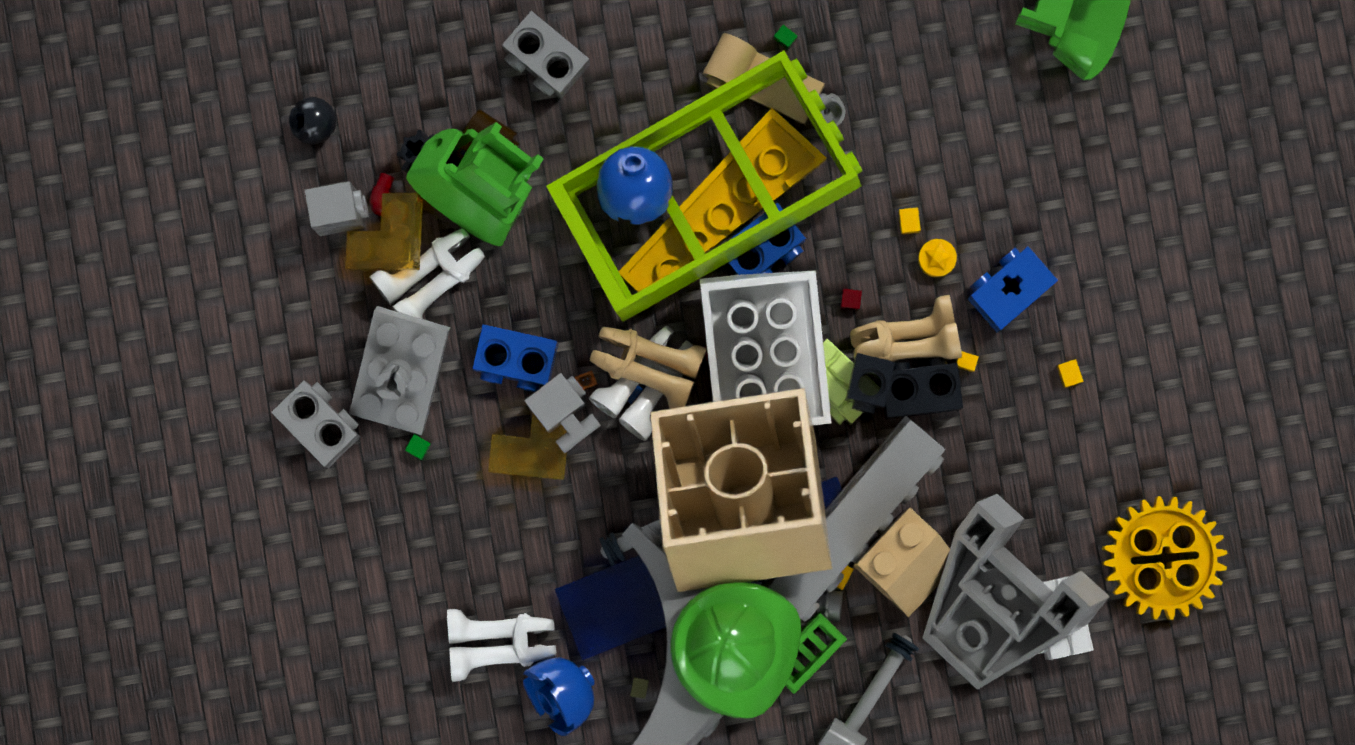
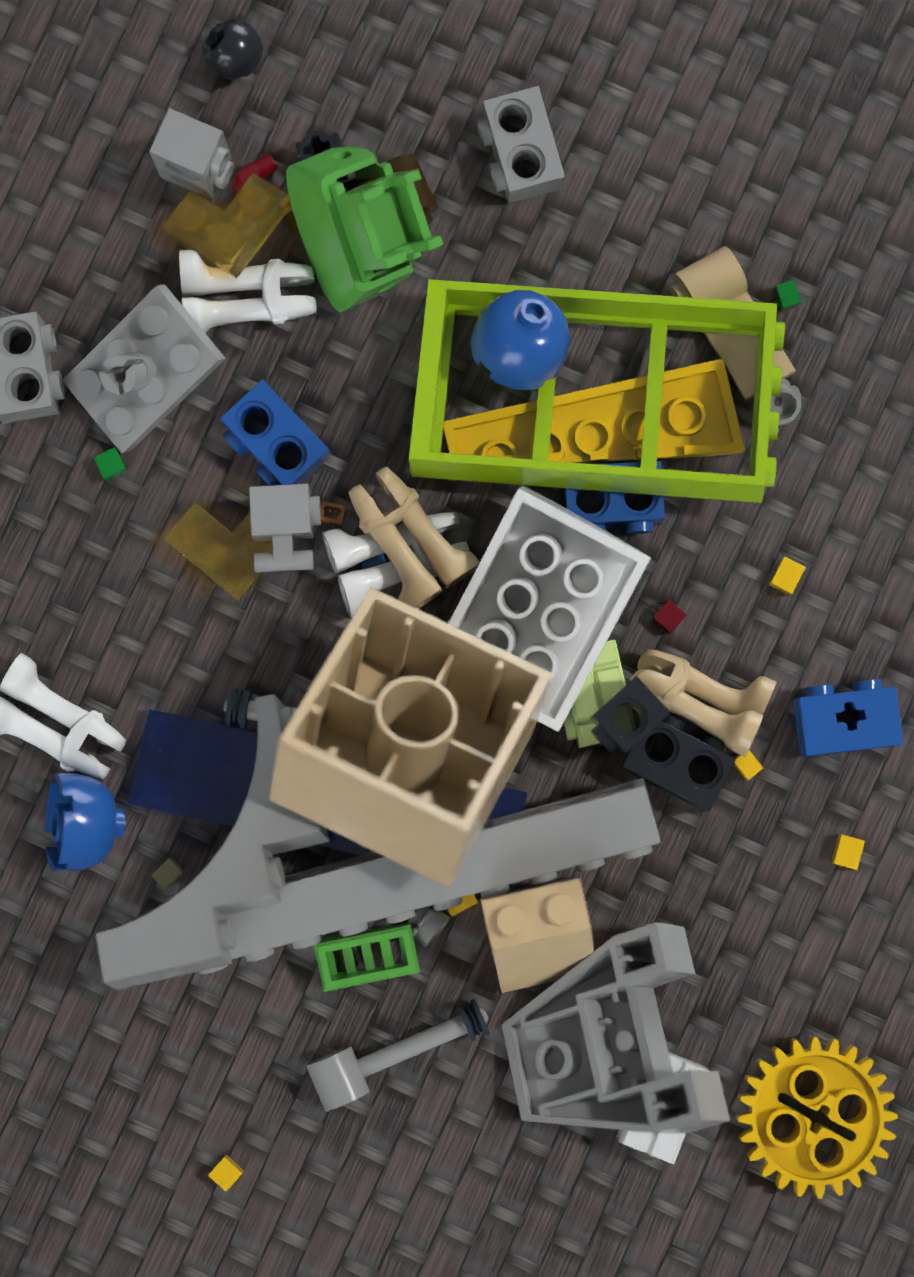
camera: 30 degrees right, 0 degrees up
bright green piece [670,582,801,718] -> none
yellow tile [918,239,957,278] -> none

